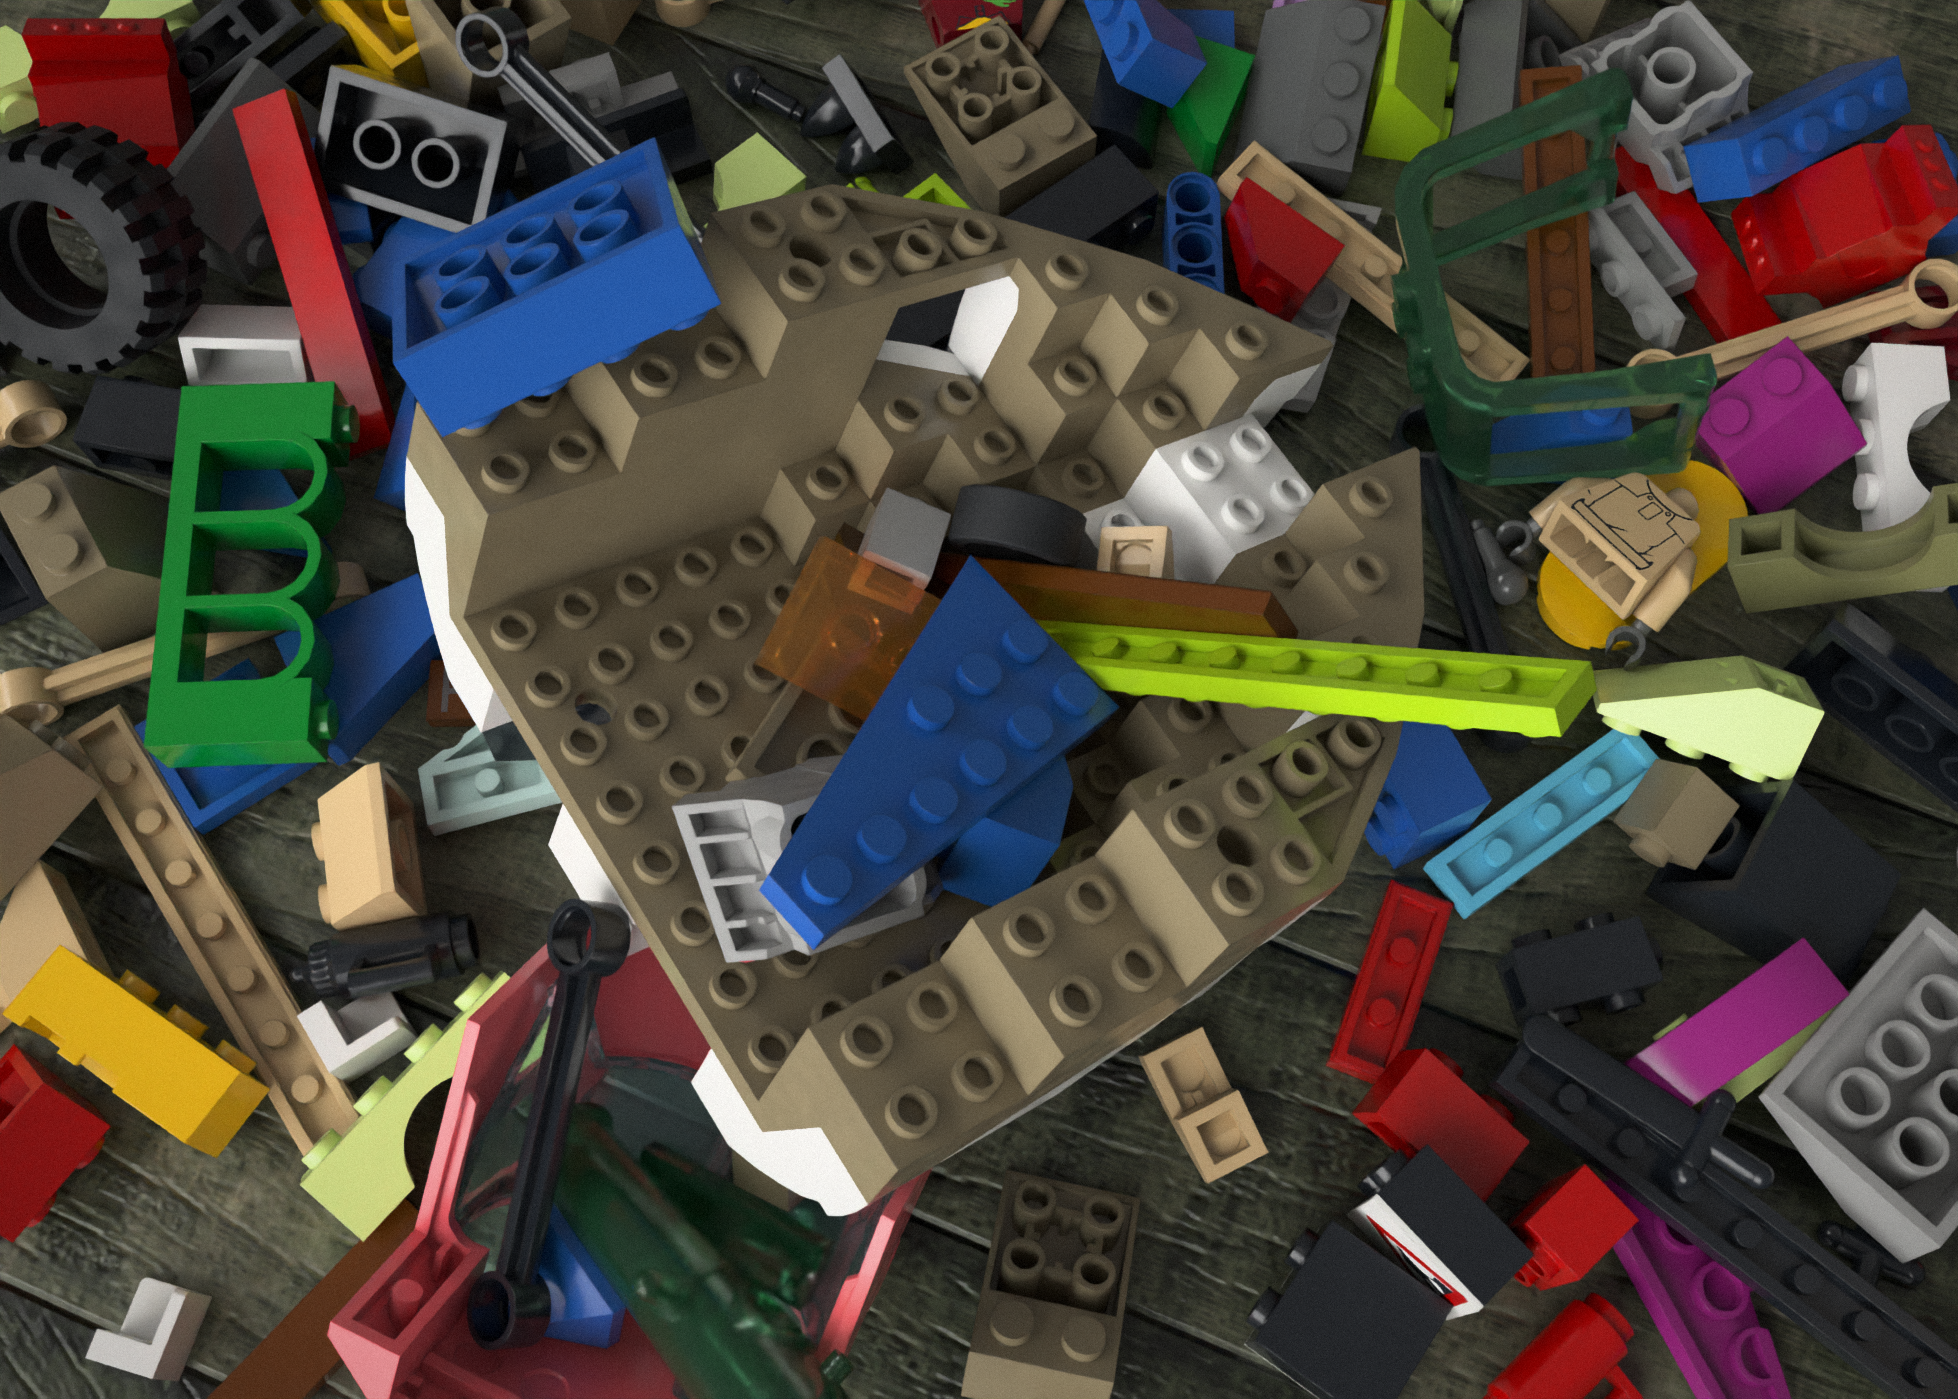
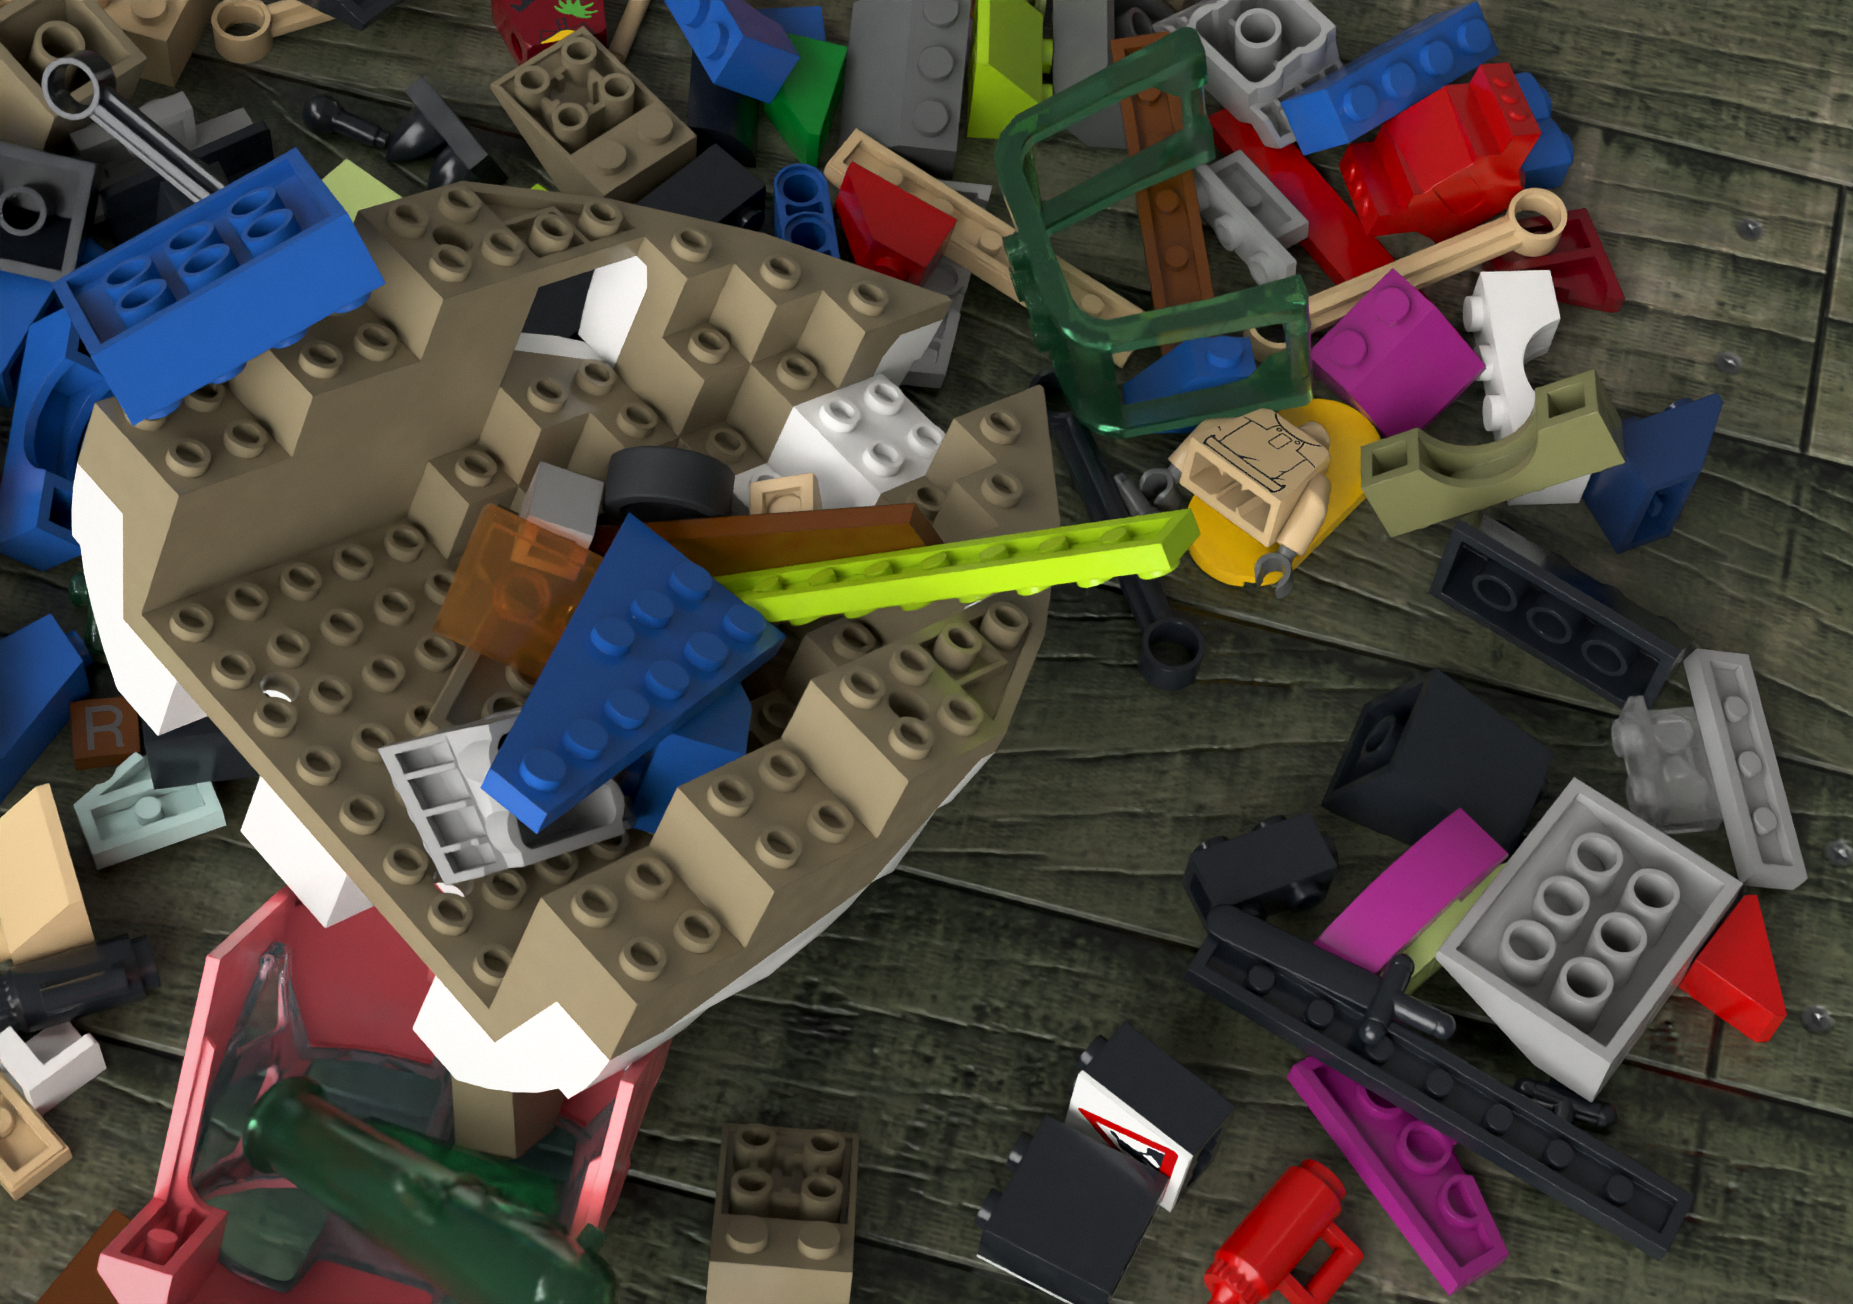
camera: 15 degrees left, 10 degrees down
yellowish green arch [300,970,550,1242] -> none
black piece [467,899,631,1350] -> none
blue slope [508,1202,626,1349] -> none
tan slope [1138,1026,1269,1184] -> none
red tile [1325,879,1454,1085] -> none
red brick [1352,1048,1530,1203] -> none
blue slope [1364,721,1492,870] -> none
medium azure plate [1423,729,1659,920] -> none
red brick [1505,1164,1639,1291] -> none
yellowish green slope [1593,655,1825,783] -> none
dark tan brick [1613,759,1740,870] -> none

